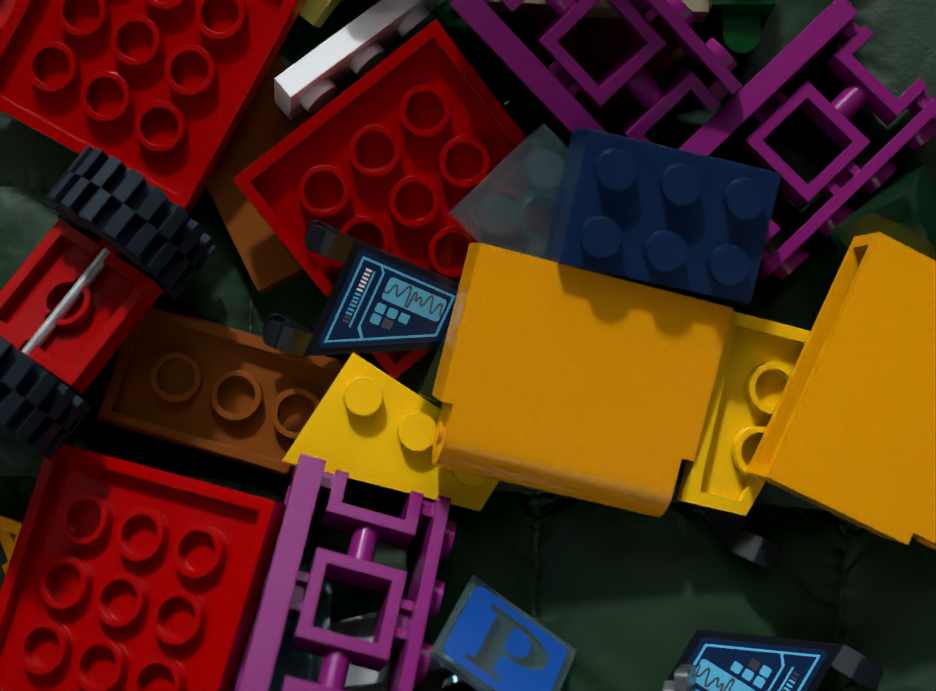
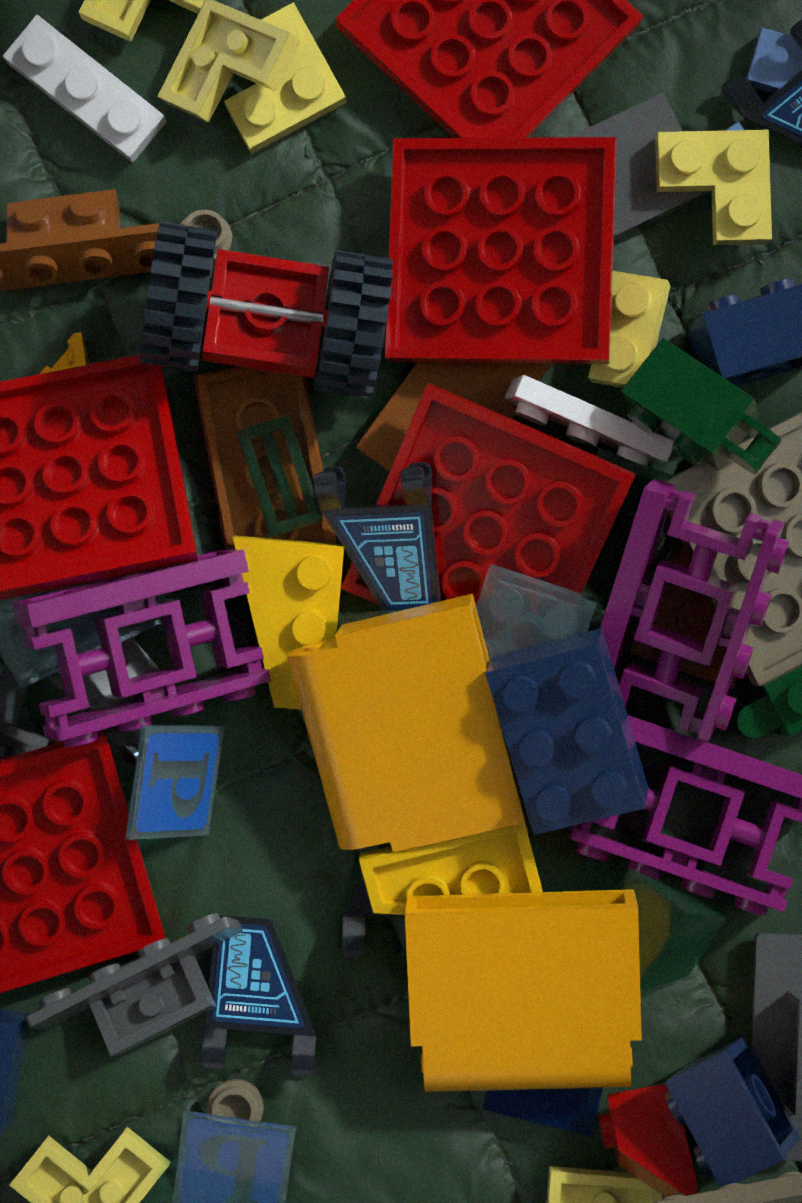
camera: 55 degrees right, 5 degrees up
none -> clear green tile [236,414,324,539]

